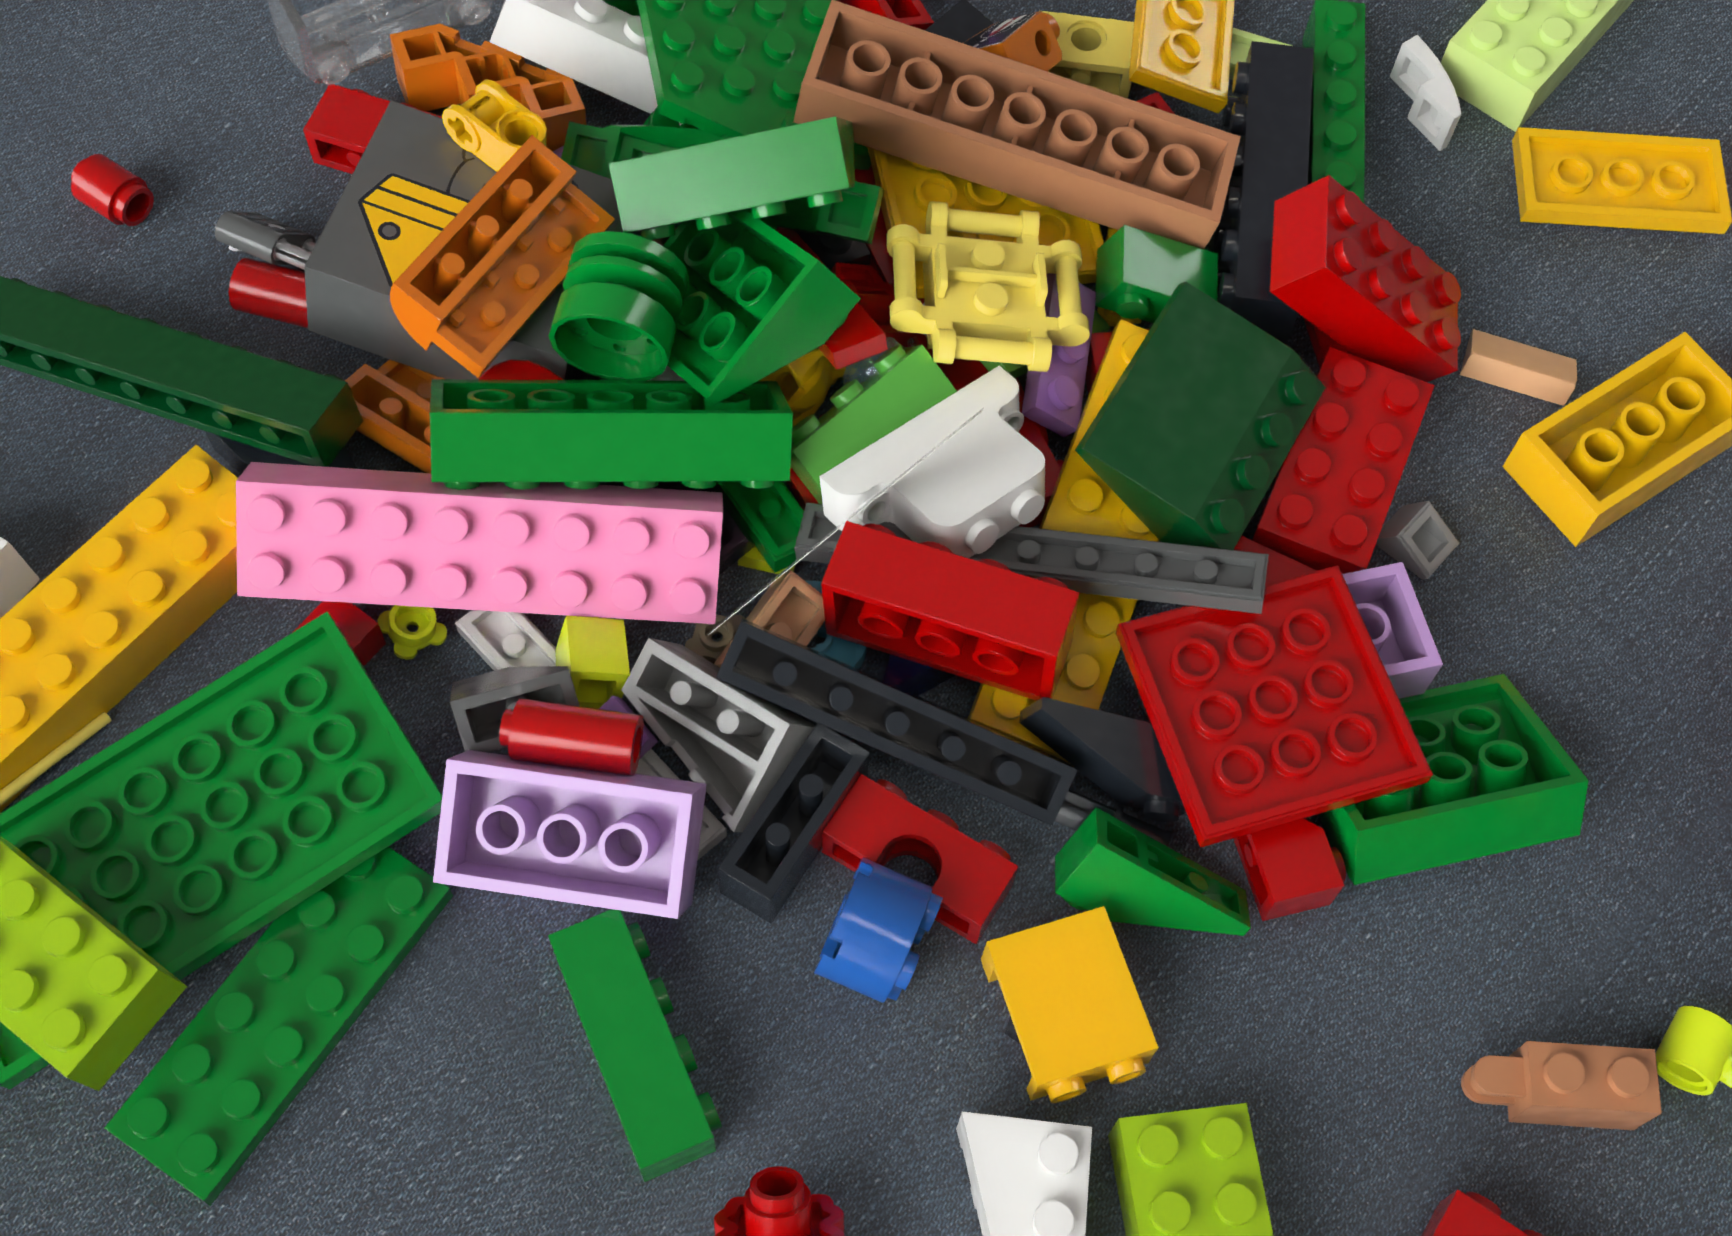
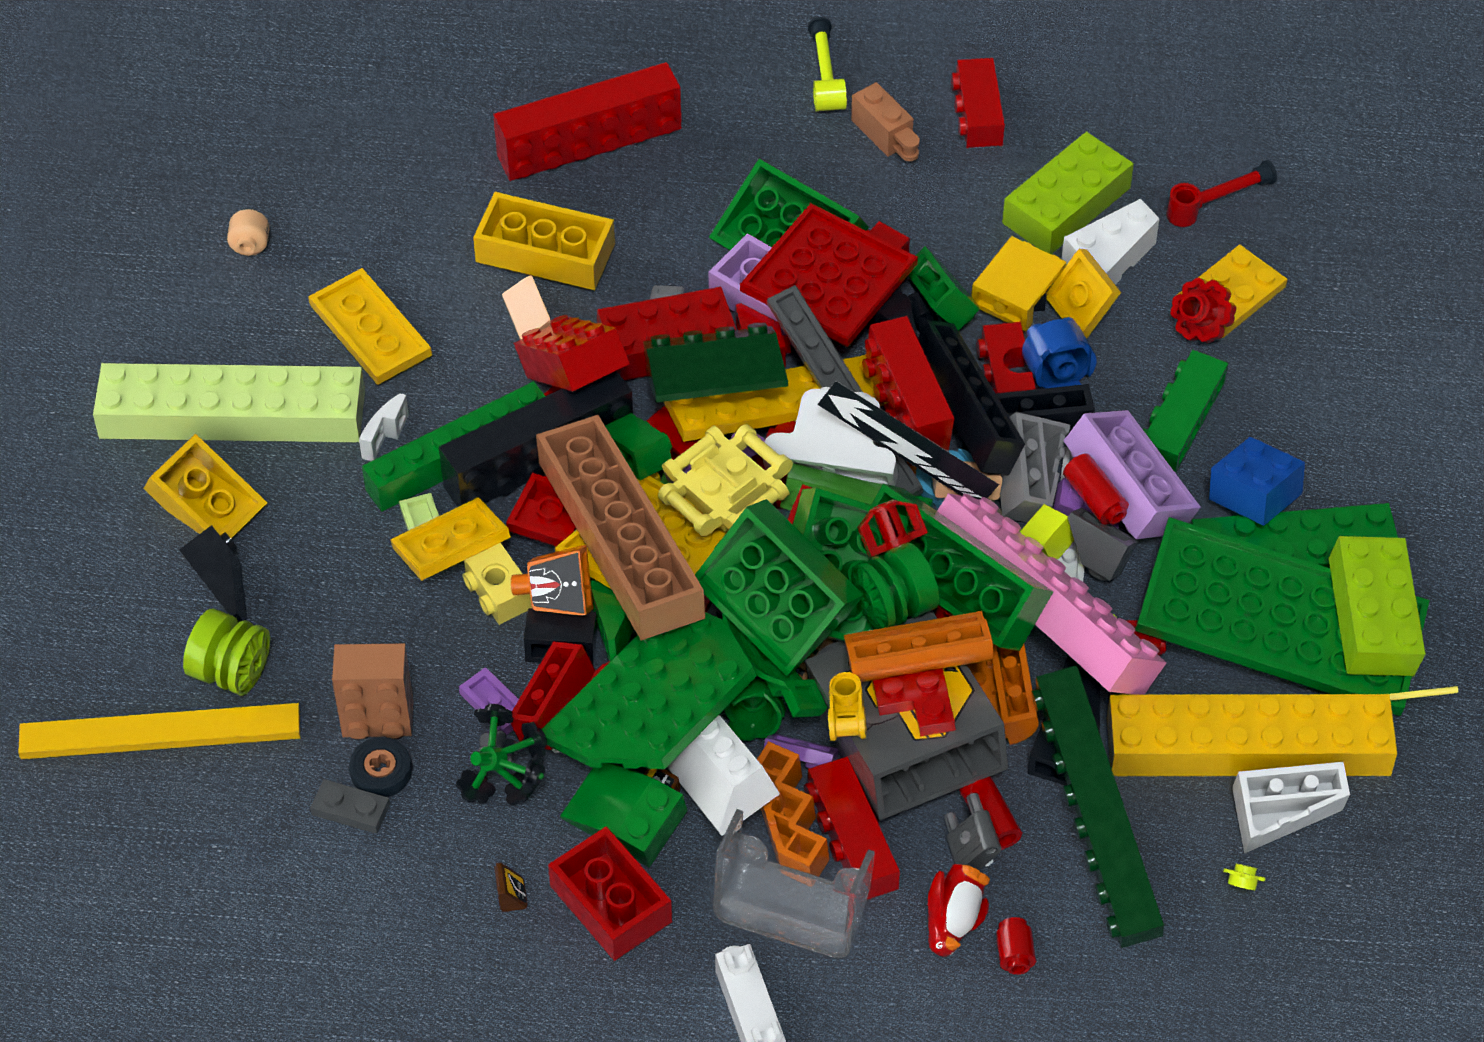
camera: 125 degrees left, 10 degrees down
none -> red piece [857,500,928,557]
none -> red plate [873,668,956,737]
none -> animal [927,864,990,957]
none -> yellow plate [1046,249,1121,339]
none -> blue brick [1209,437,1305,526]

